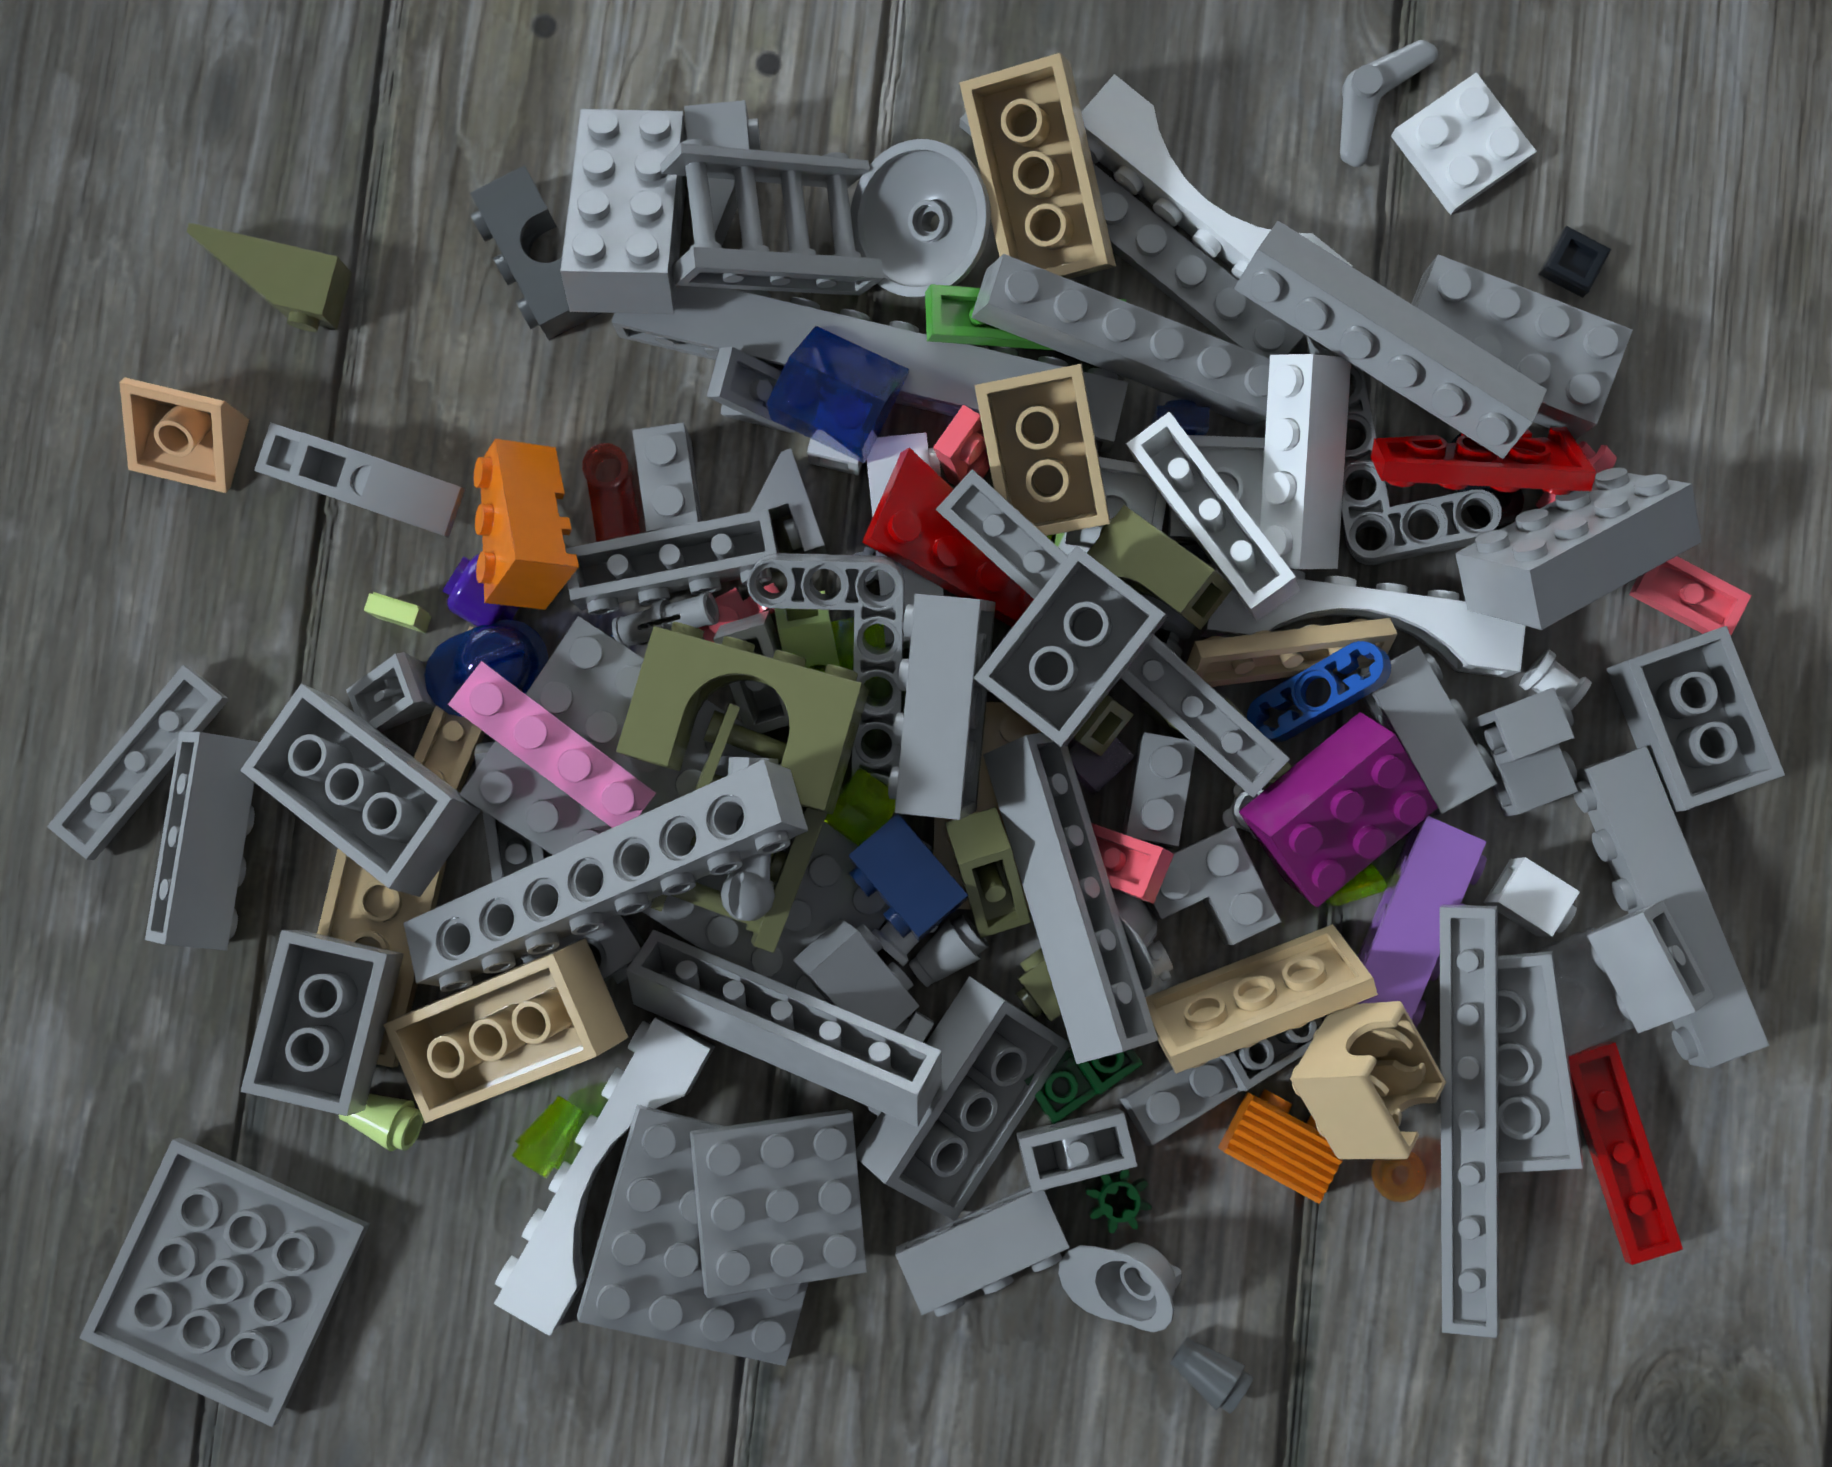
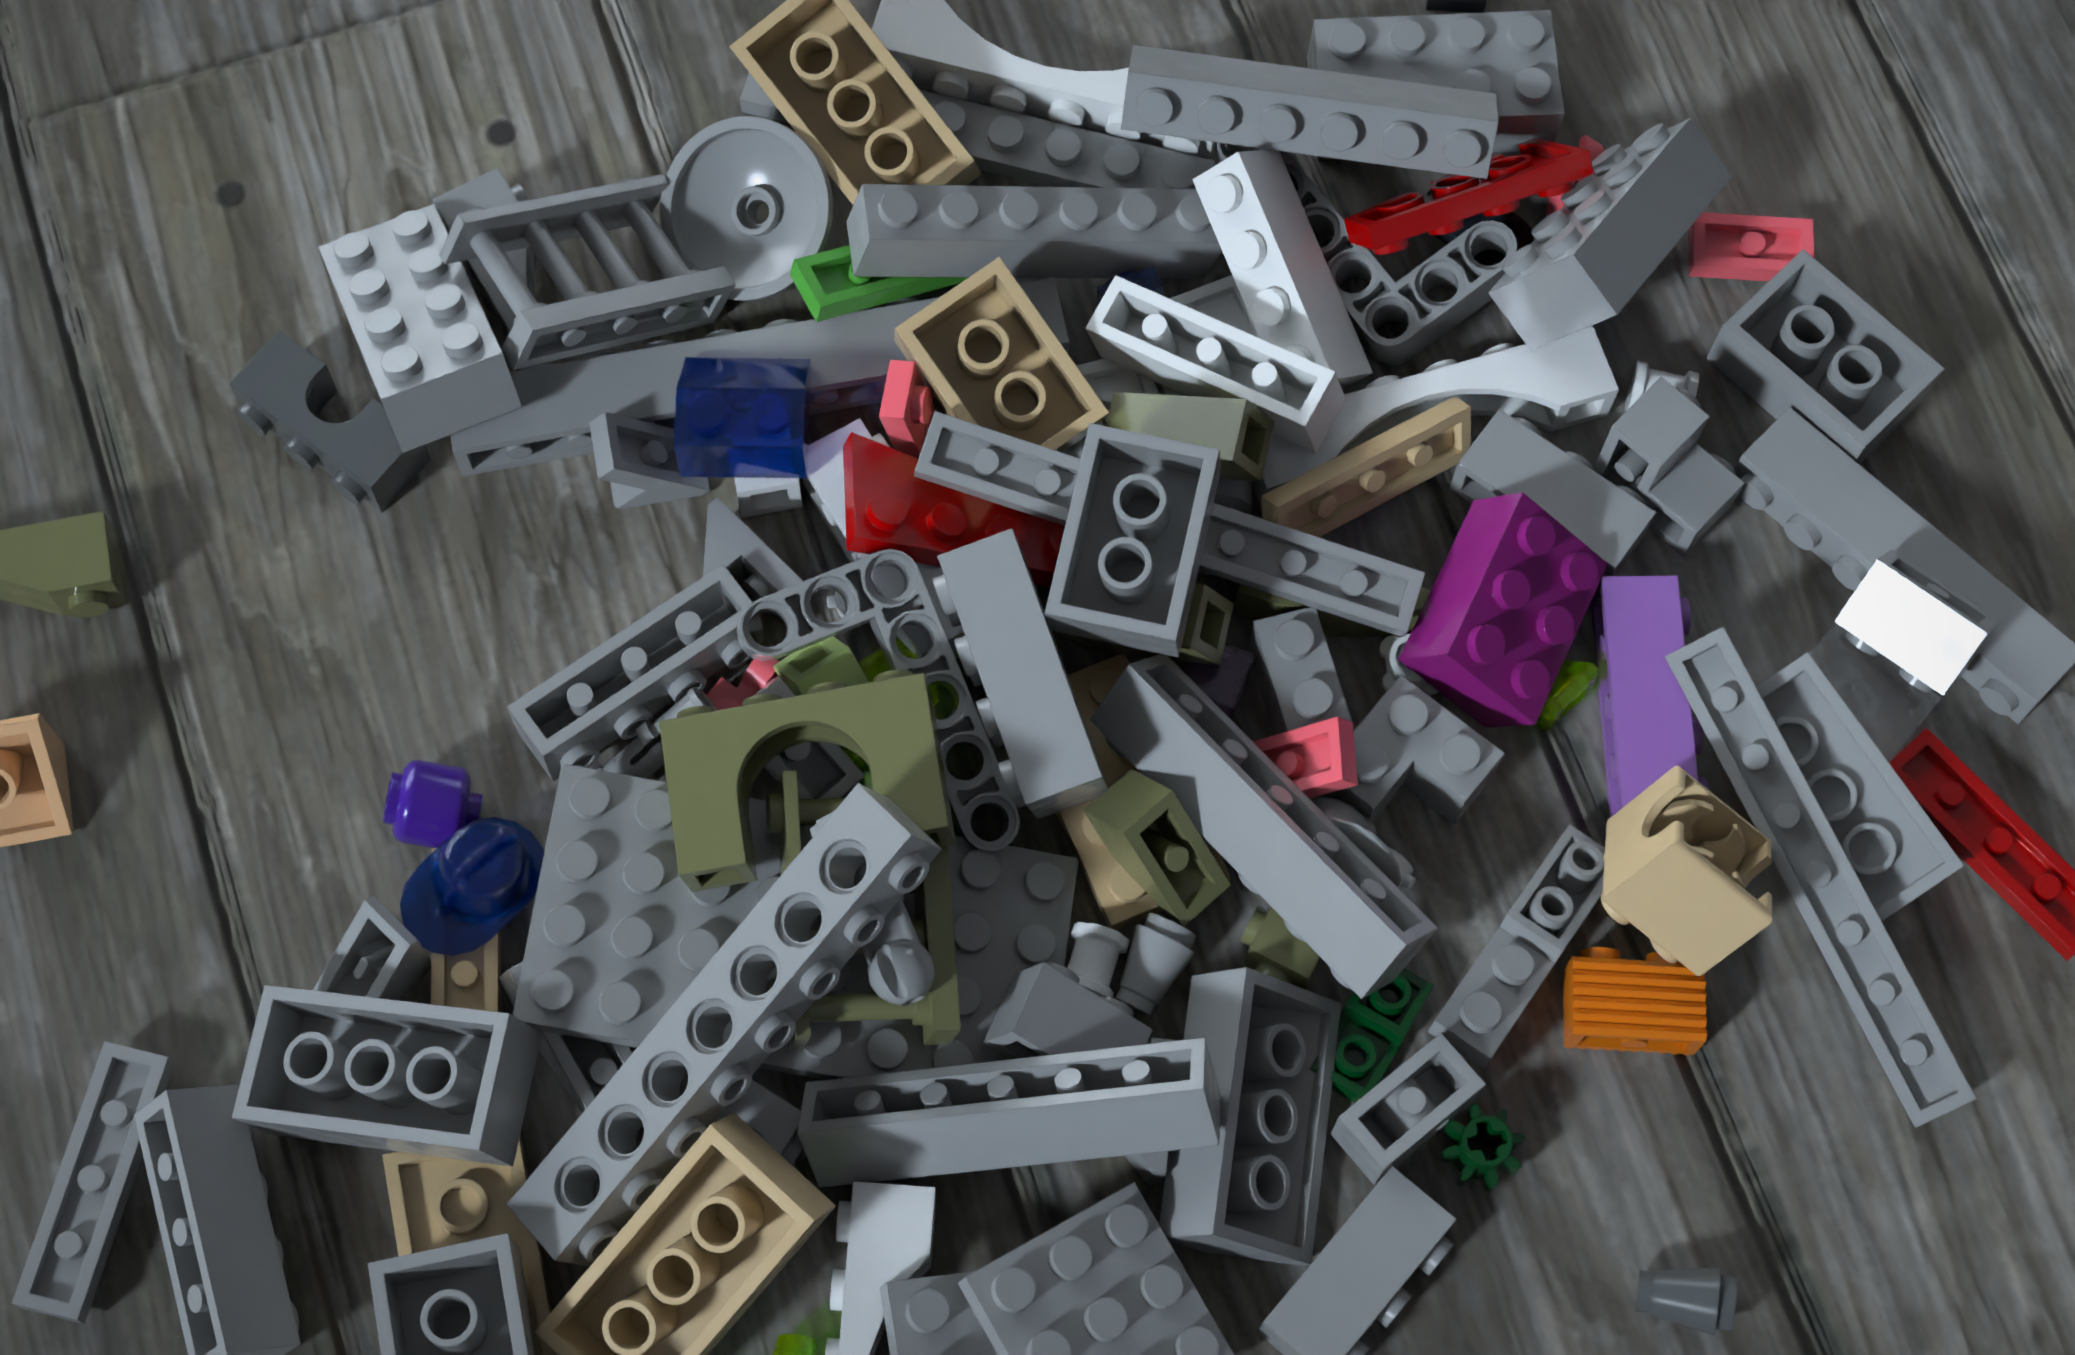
camera: 30 degrees left, 15 degrees down
light grey slope [254,422,465,537] -> none
yellowish green tile [364,592,431,633] -> none
bright pink plate [448,661,656,828] -> none
orange wedge [474,439,579,610] -> none
clear red piece [582,443,641,542] -> none
light grey brick [632,422,703,532] -> none
clear neon green slope [824,769,896,846] -> none
dark blue brick [848,813,968,941] -> none
light grey piece [1058,1242,1182,1332] -> none
tan plate [1145,924,1378,1074] -> none
blue beam [1247,641,1391,743] -> none
clear orange plate [1371,1152,1426,1202] -> none
white brick [1483,857,1580,937] -> none

